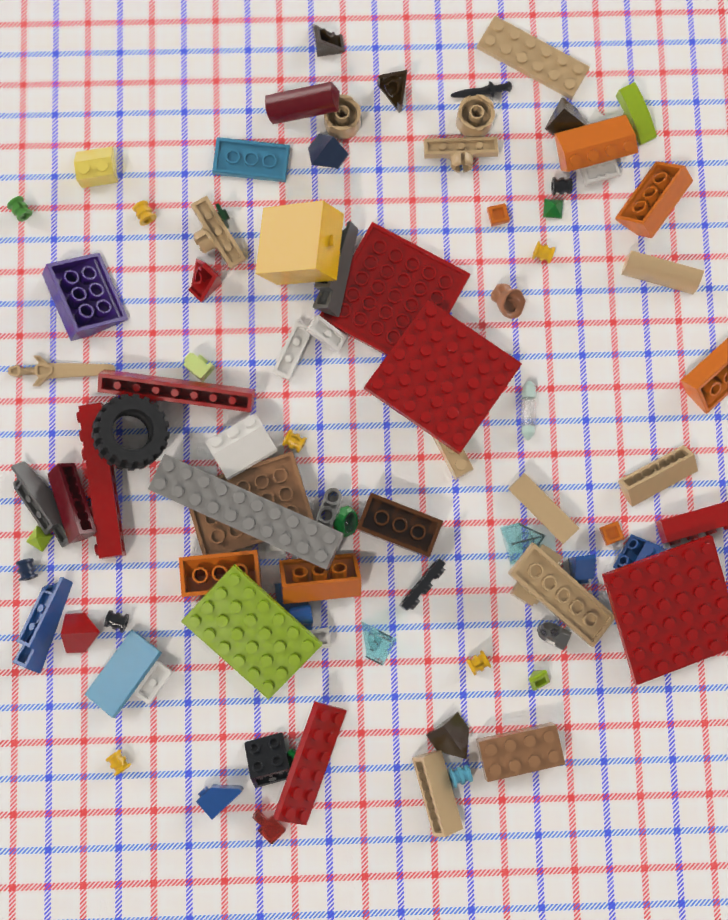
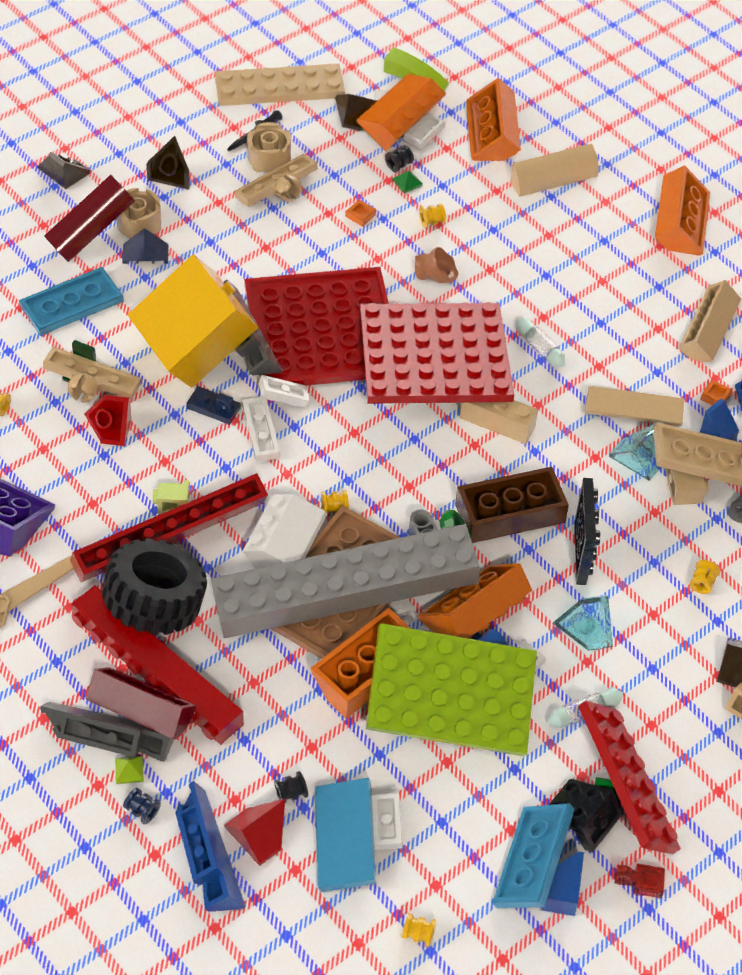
camera: 35 degrees left, 30 degrees down
none -> dark blue hinge [187,386,241,425]
none -> dark azure tile [492,804,575,909]
none -> piece [547,687,623,728]

